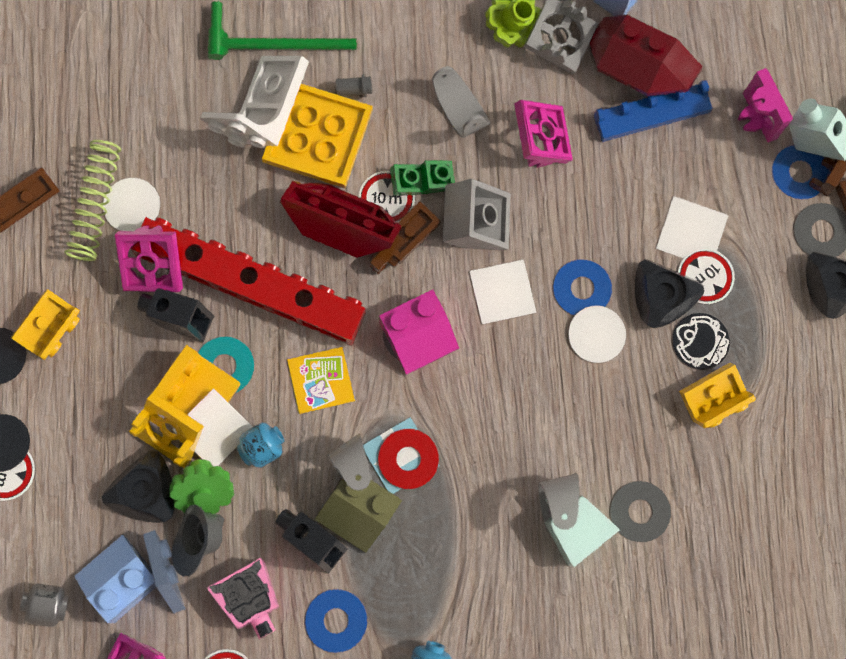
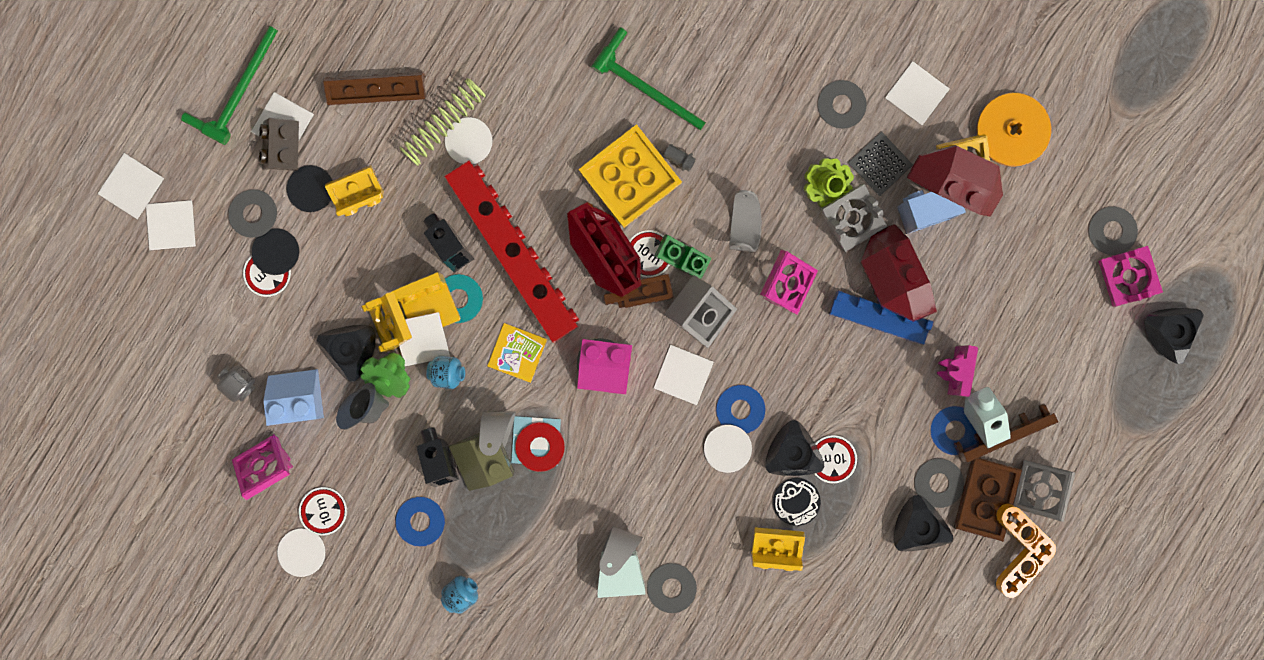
camera: 40 degrees right, 10 degrees up
dark pink piece [115,225,183,292] -> none
sand blue wing [143,530,185,613] -> none
white bracket [200,56,309,148] -> none
torso [207,558,279,639] -> none
white sticker [656,196,728,258] -> none

